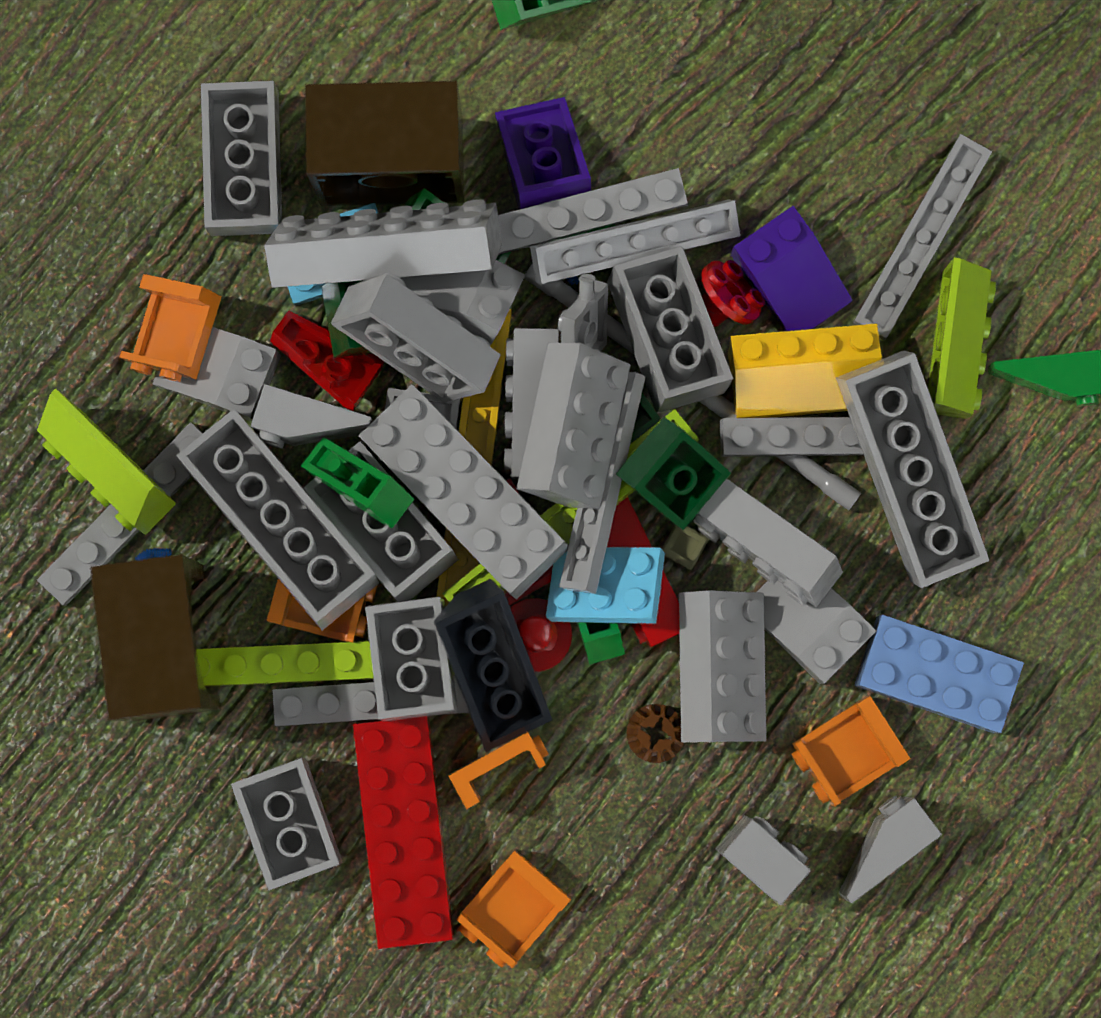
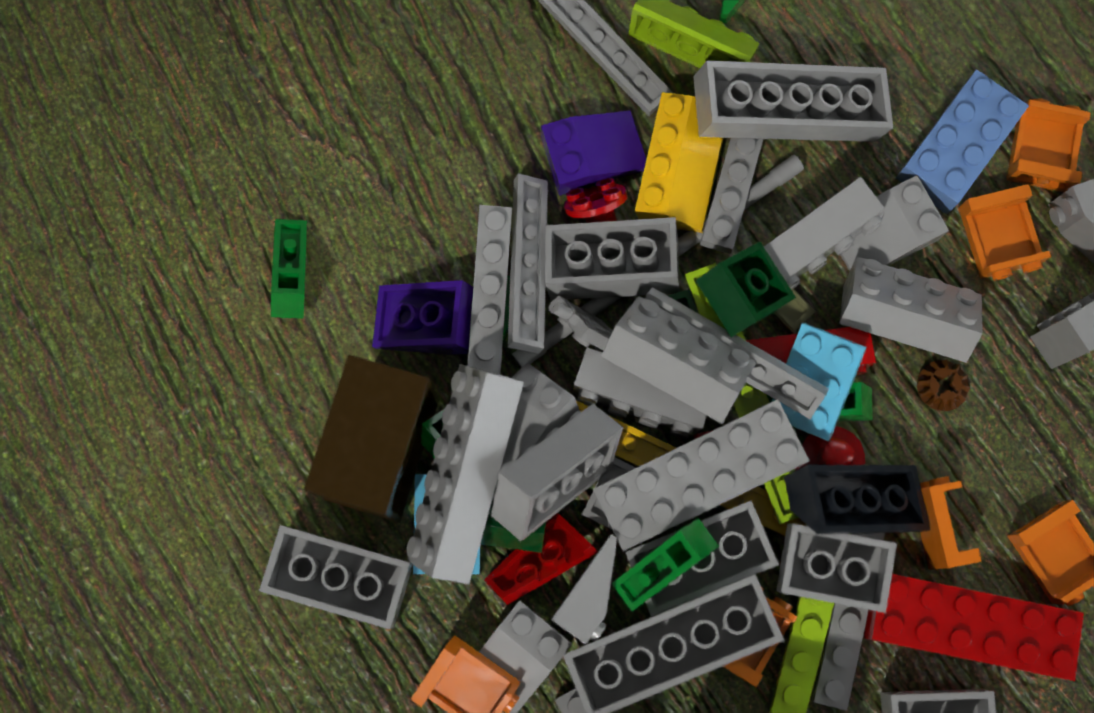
camera: 75 degrees left, 5 degrees down
none -> orange panel [1007,98,1091,192]

